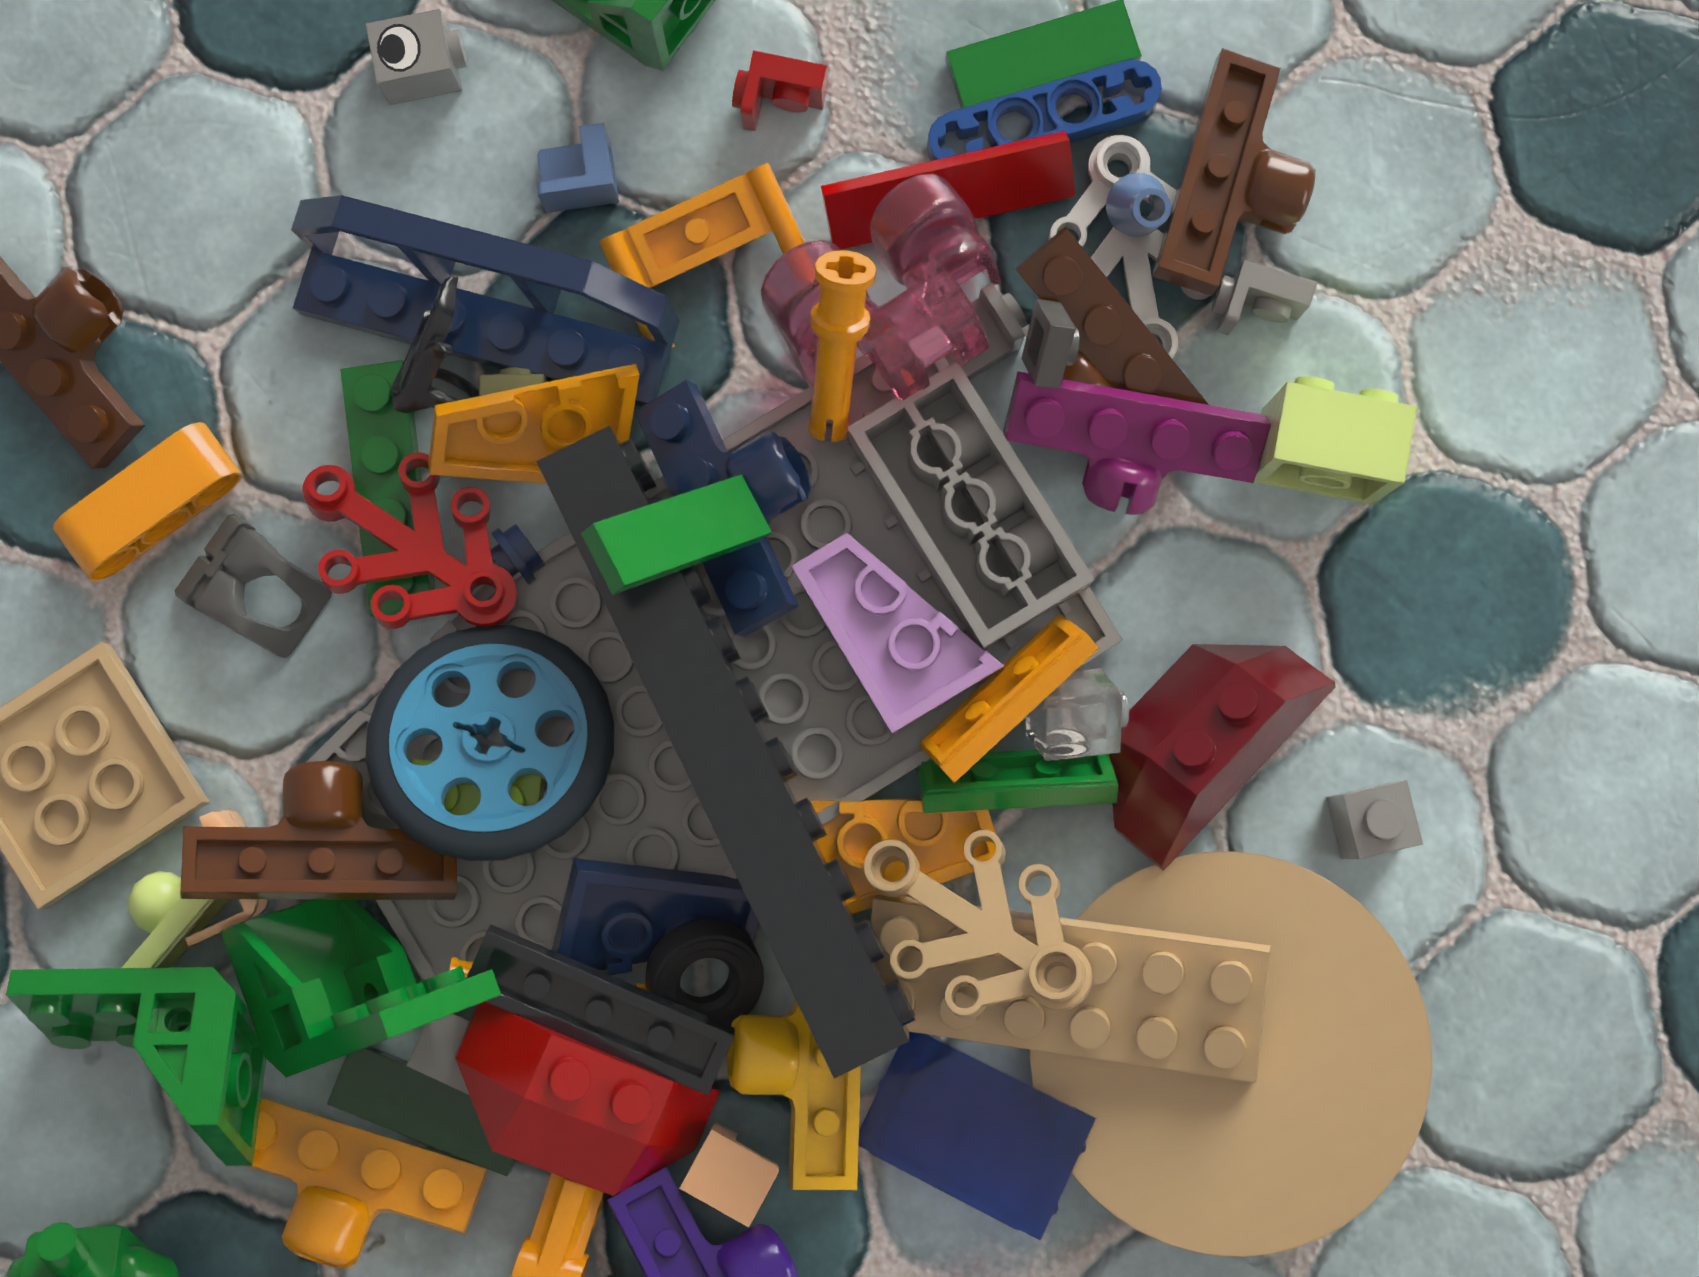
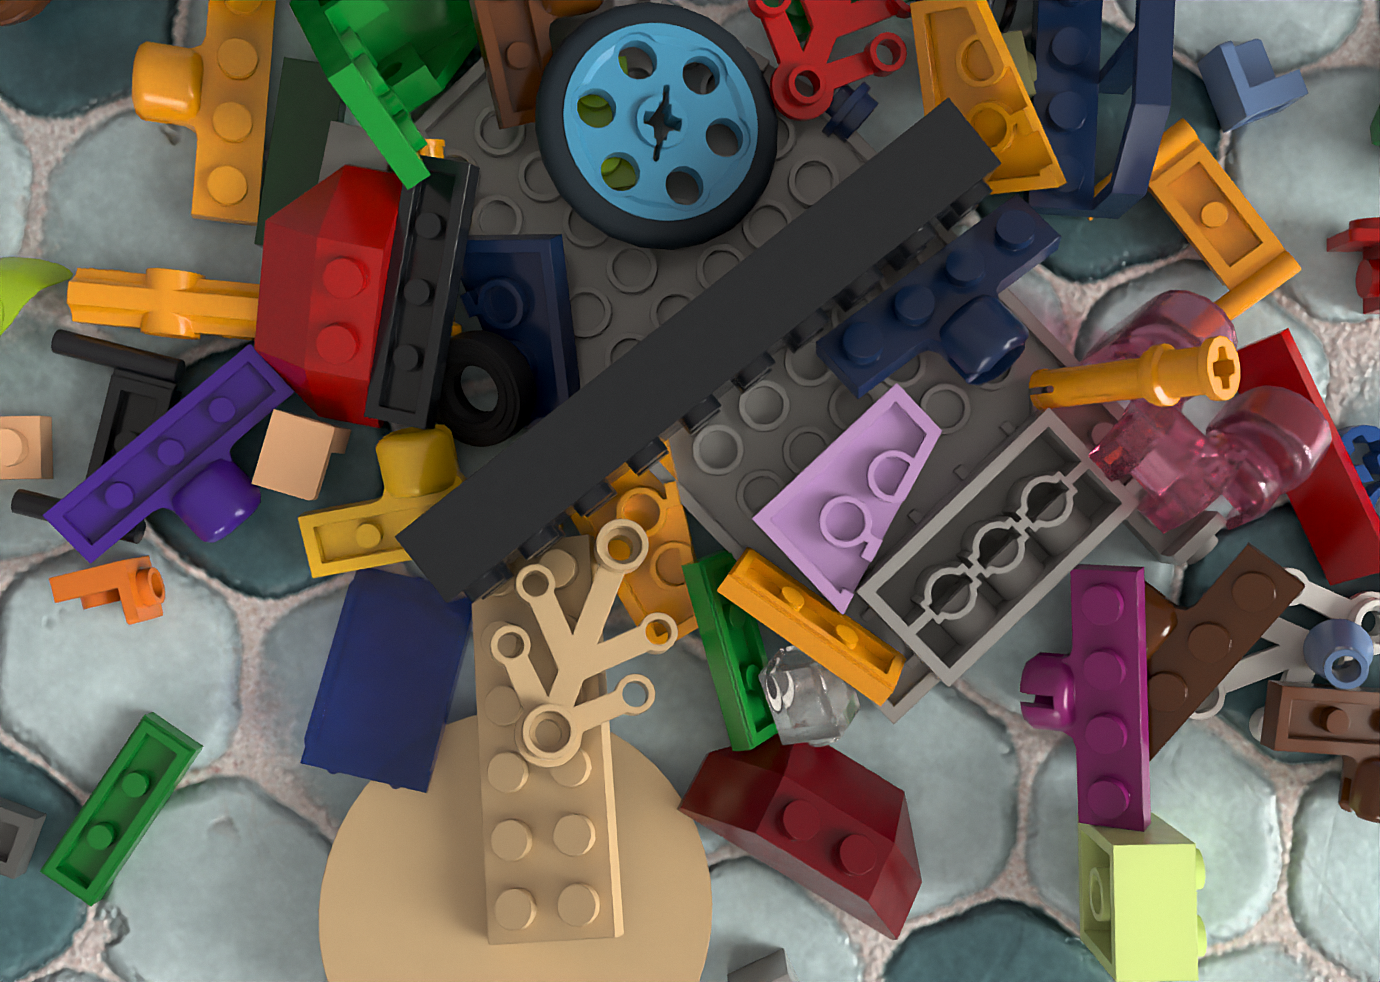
camera: 75 degrees right, 5 degrees up
green tile [581,474,772,595] -> none
dark grey plate [1021,299,1079,389] -> none
light grey bracket [1211,259,1318,335] -> none

